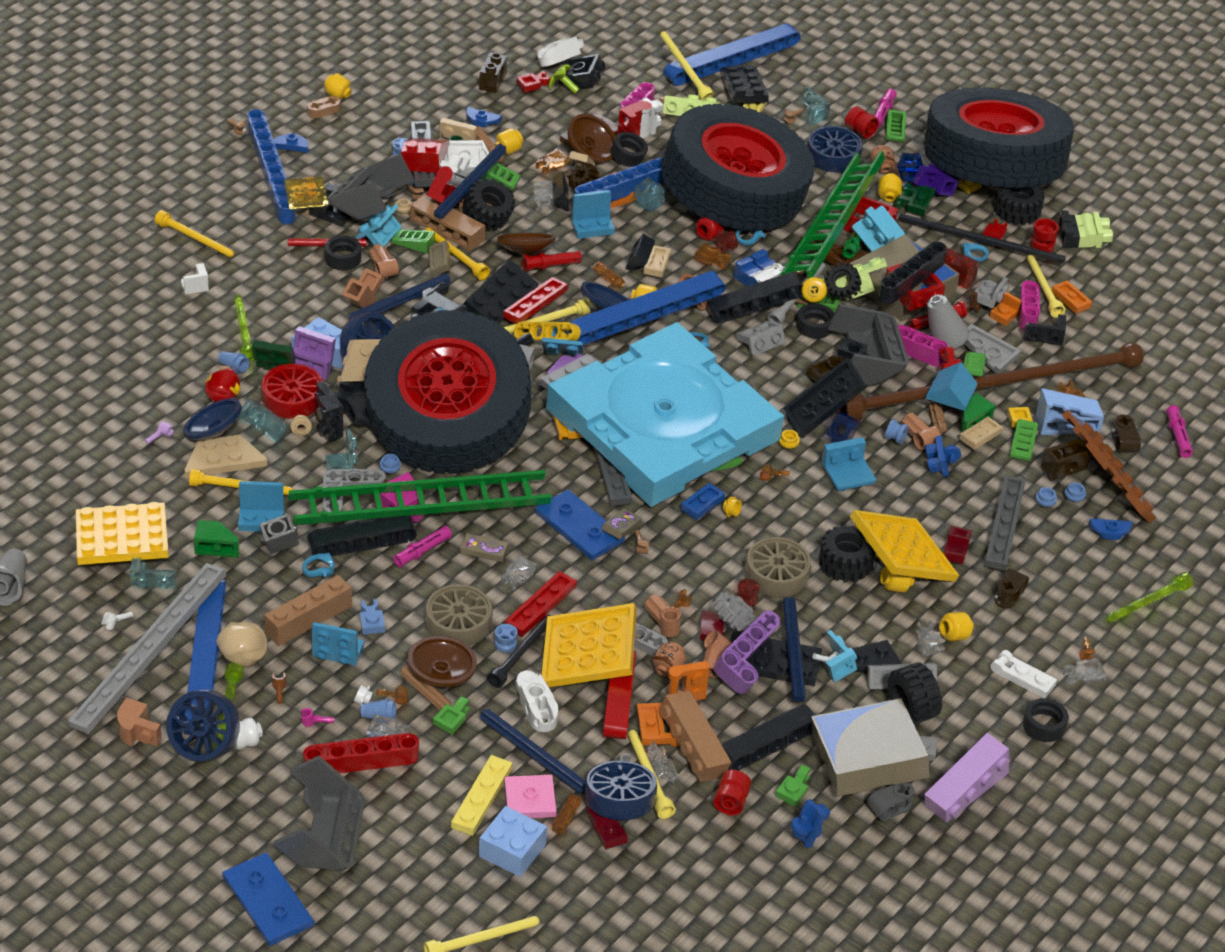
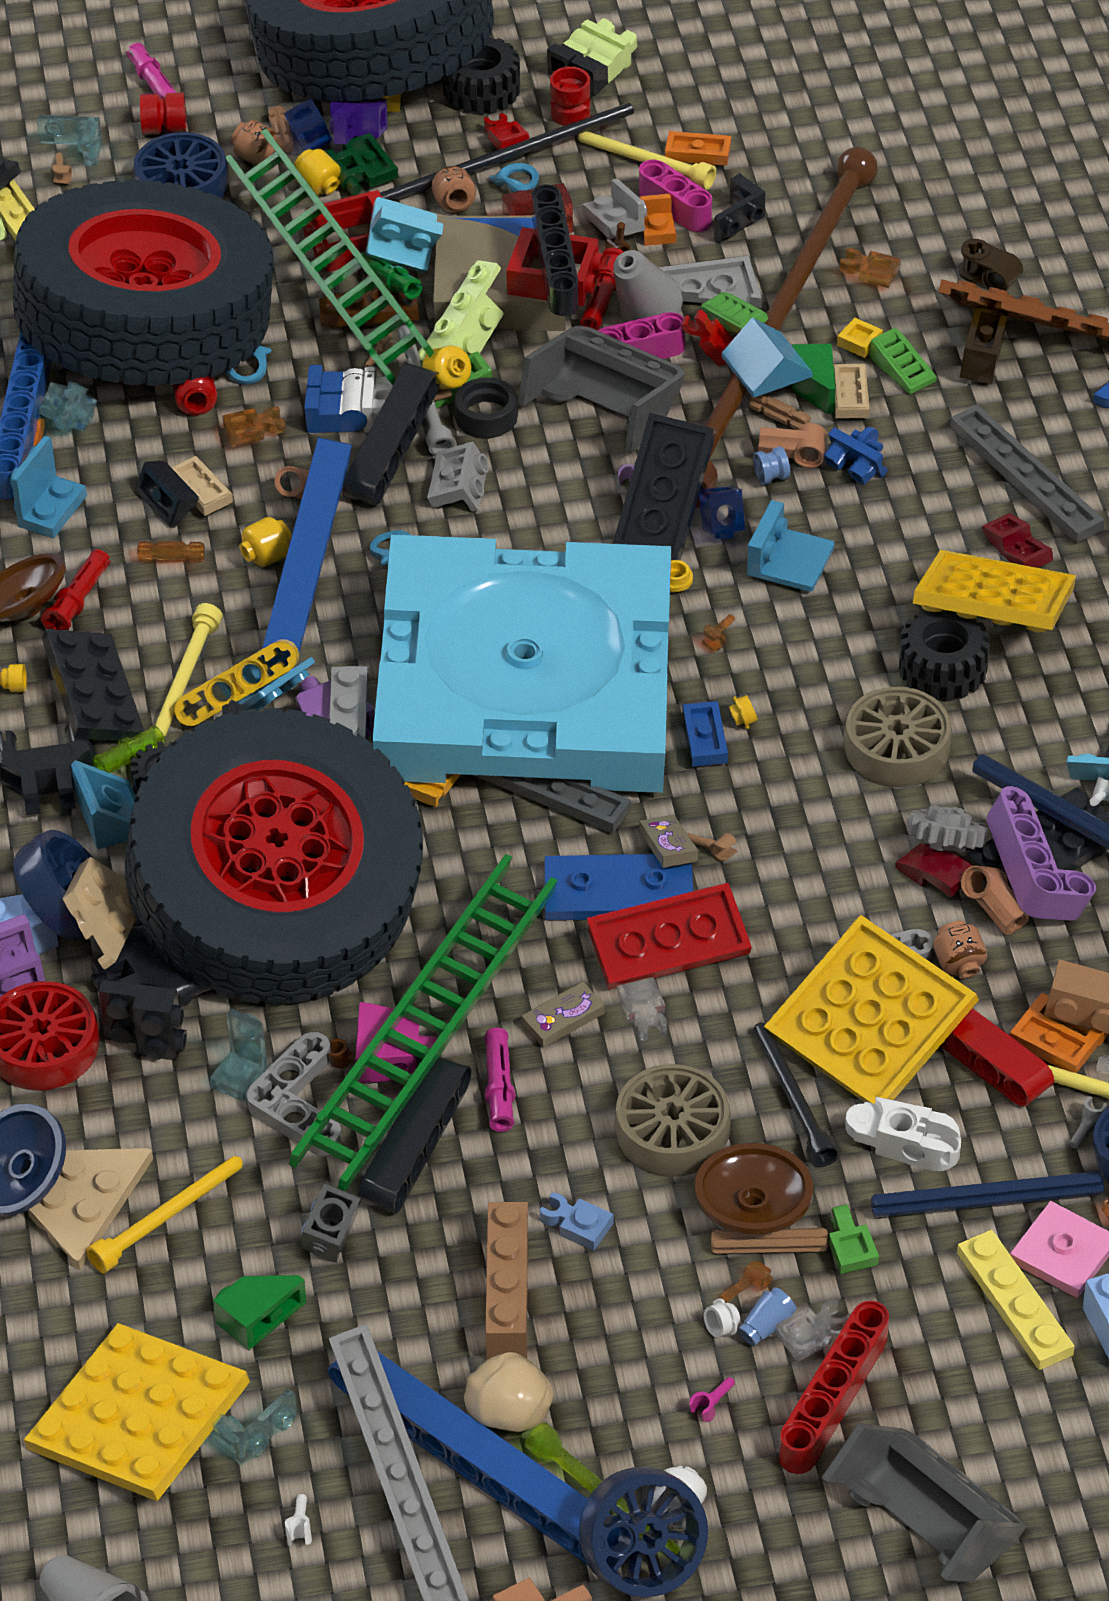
camera: 45 degrees left, 5 degrees up
dark azure bracket [238,481,284,532] -> none
clear light blue bracket [239,398,289,442] -> none
dark orange hand [272,672,286,704] -> none
tan plate [290,415,312,436] -> none
dark azure piece [302,552,335,577] -> none
dark azure bracket [312,622,364,666] -> none
medium blue plate [380,454,401,473] -> none
medium blue wheel [494,624,517,653] -> none
red plate [503,277,568,324] -> none
red plate [505,571,577,637] -> none
dark blue dish [580,282,629,312] -> none
nougat piece [644,594,681,637] -> none
orange plate [667,661,710,701] -> none
clear orange hand [672,589,693,609] -> none
clear red wheel [715,231,738,253] -> none
clear red wheel [736,579,760,607] -> none
dark brown piece [806,355,844,382] -> none
black tyre [824,262,862,301] -> none
black brick [837,337,869,360] -> none
yellow head [880,567,915,593] -> none
bright green slope [886,110,906,142] -> none
light blue wedge [1035,388,1104,435] -> none
medium blue plate [1036,487,1057,507] -> none
medium blue plate [1065,482,1086,502] -> none
dark pink pin [1166,405,1193,458] -> none
none -> nougat head [432,166,476,213]
none -> red plate [586,882,752,990]

